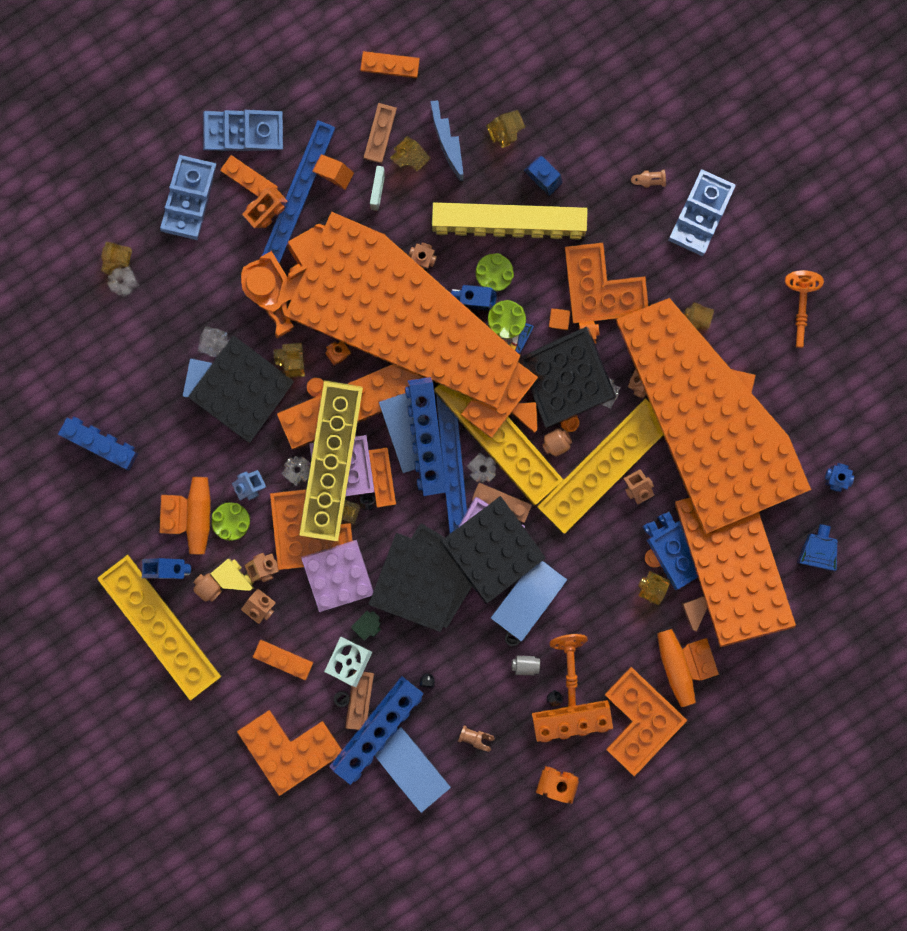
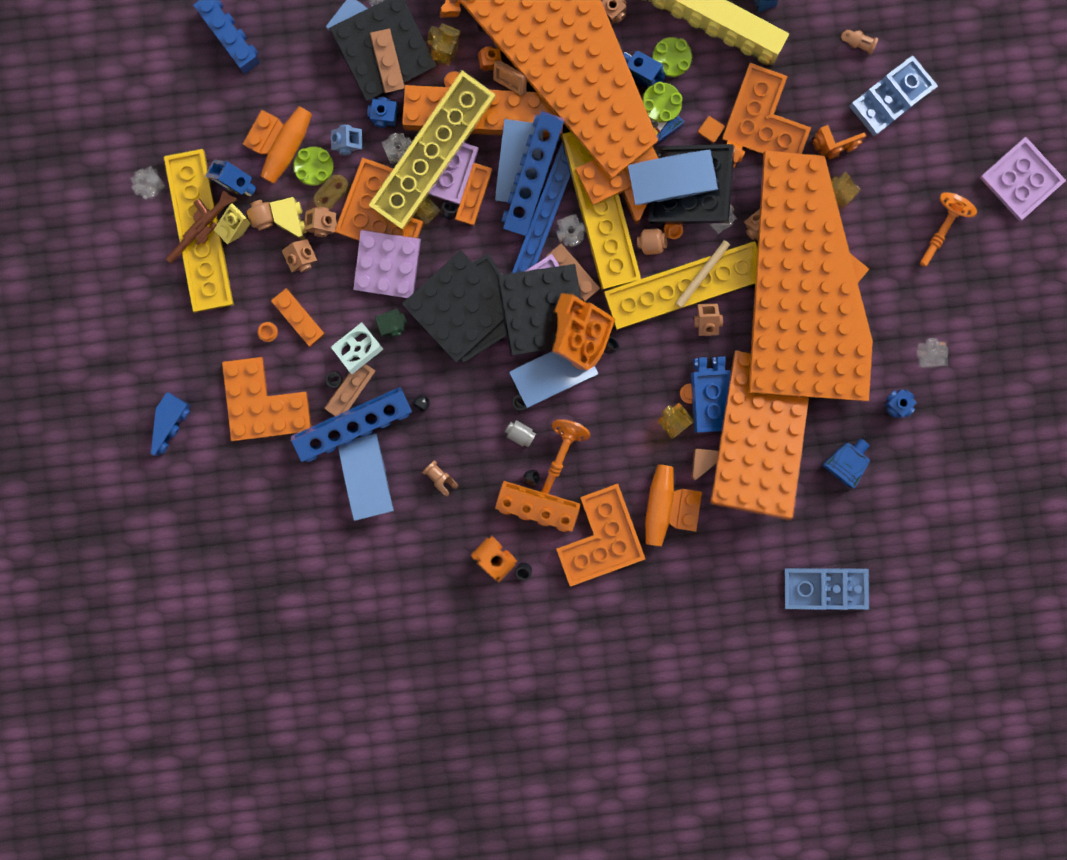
camera: 30 degrees right, 0 degrees up
none -> clear brick [130,166,165,199]
none -> blue slope [151,392,191,456]
none -> copper piece [165,191,237,264]
none -> light yellow slope [214,204,250,244]
none -> orange plate [258,322,278,342]
none -> clear yellow plate [314,175,348,209]
none -> blue brick [367,97,398,128]
none -> nougat plate [370,28,405,93]
none -> nougat plate [494,60,527,95]
none -> black hinge [515,562,532,580]
none -> orange slope [553,293,615,371]
none -> black hinge [604,337,619,354]
none -> medium blue slope [628,150,718,206]
none -> tan bar [675,240,730,308]
none -> medium blue slope [785,568,869,610]
none -> orange bracket [812,125,866,159]
none -> clear brick [917,338,948,368]
none -> lavender plate [980,137,1066,221]

